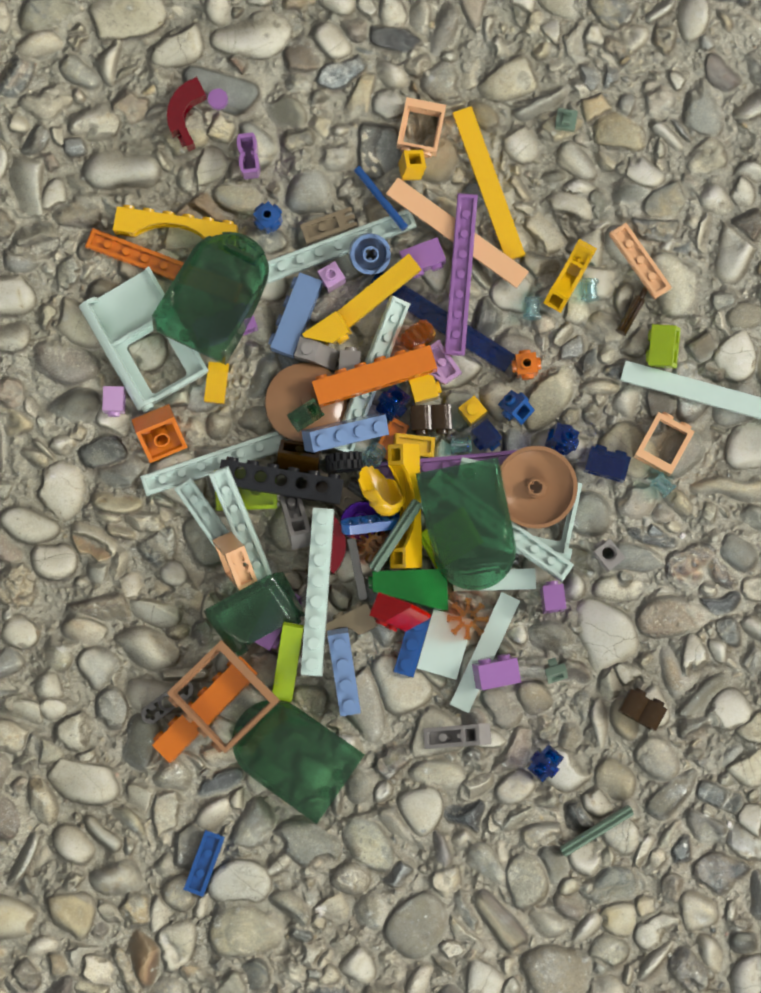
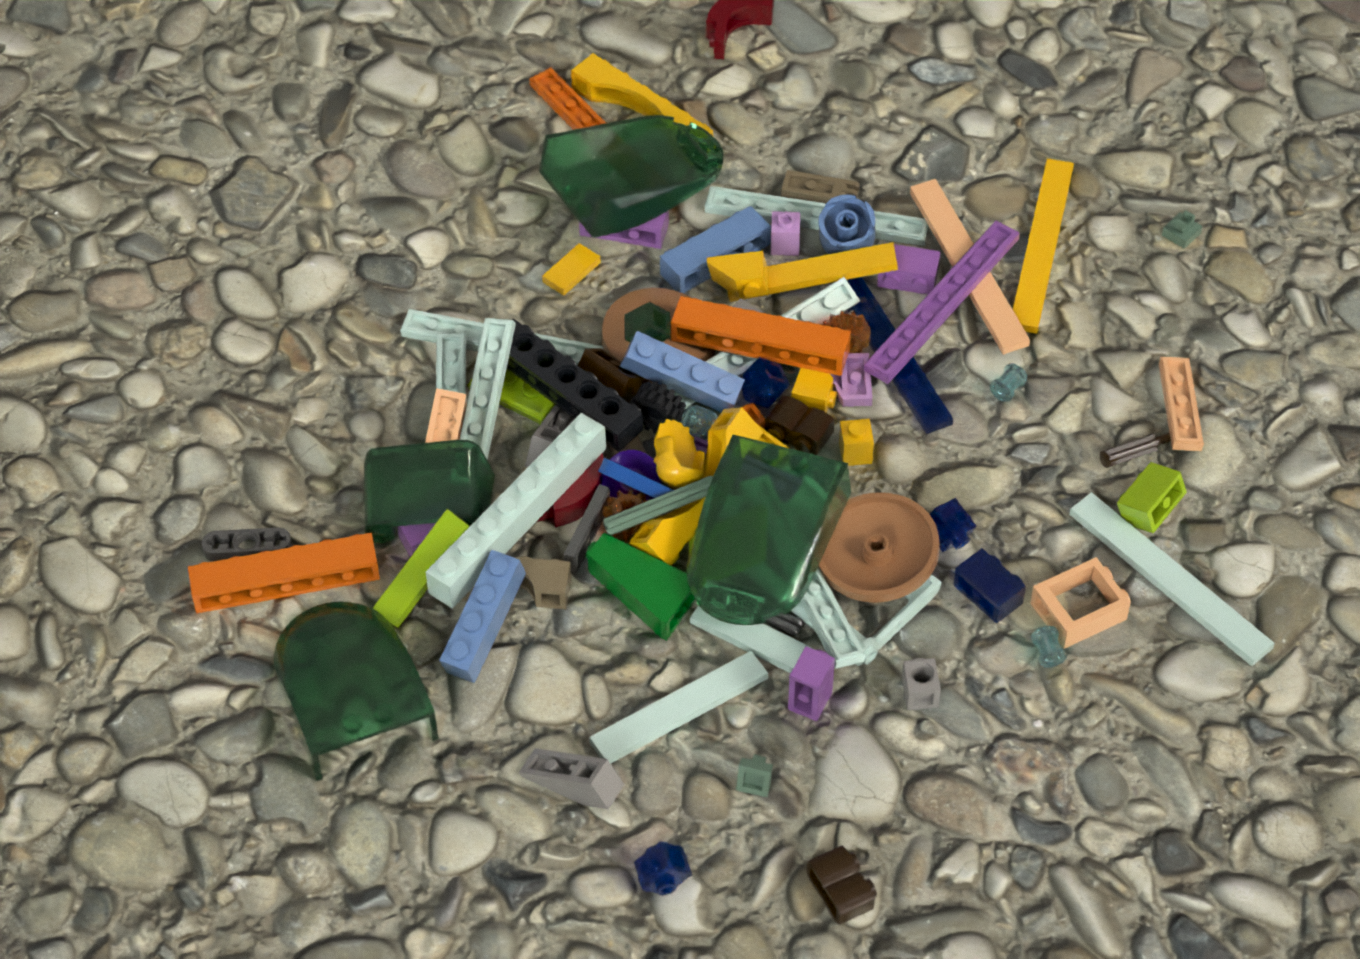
camera: 30 degrees right, 30 degrees down
light aqua piece [79,267,209,413] -> none
lavender brick [102,386,126,417] -> none
orange slope [132,404,188,463] -> none
medium nougat window [167,640,280,753] -> none
blue plate [183,830,225,897] -> none
medium lavender tile [208,89,228,110] -> none
medium lavender brick [237,132,261,180] -> none
blue brick [253,201,283,235] -> none
light grey slope [294,336,340,372] -> none
blue bar [354,166,408,231] -> none
red slope [369,592,431,632] -> none
blue plate [394,618,431,678] -> none
light nougat window [397,97,446,158] -> none
yellow brick [398,150,426,181] -> none
light aqua tile [417,609,473,680] -> none
clear orange gear [447,598,489,641] -> none
clear blue brick [471,418,503,453] -> none
medium lavender brick [472,654,521,690] -> none
blue brick [498,390,535,425] -> none
orange brick [511,350,541,380] -> none
yellow arch [543,239,597,313] -> none
clear light blue bush [581,278,599,302] -> none

